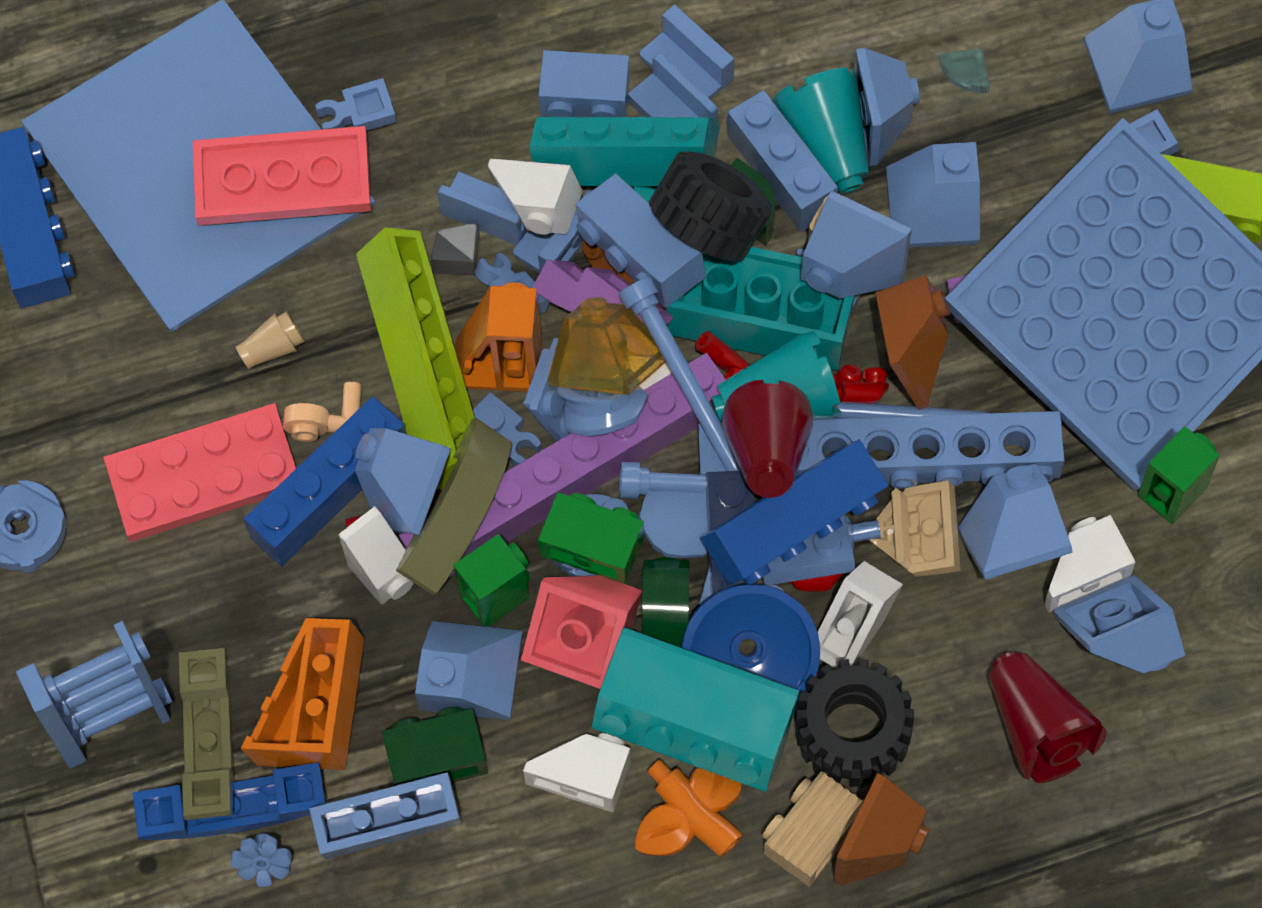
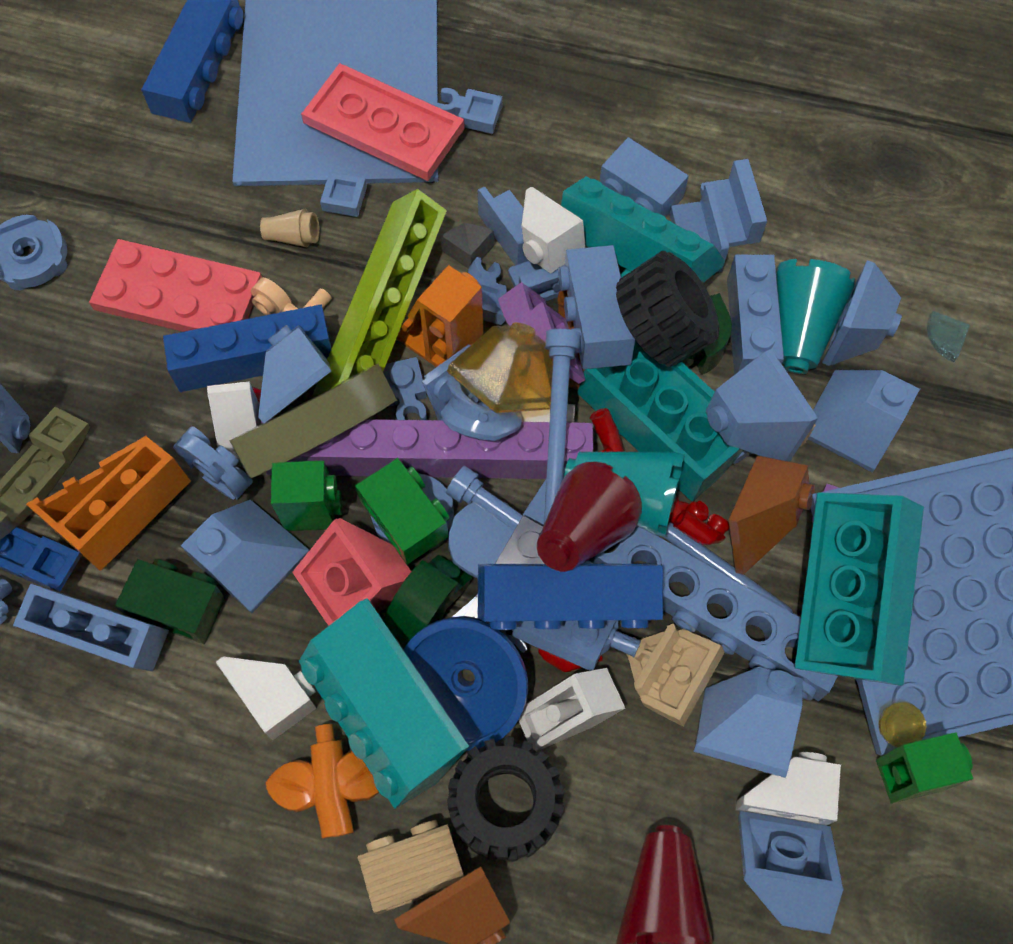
camera: 30 degrees right, 0 degrees up
none -> medium blue plate [173,426,253,500]
none -> medium blue plate [320,172,367,217]
none -> teal slope [795,492,924,686]
none -> clear yellow plate [879,702,926,748]

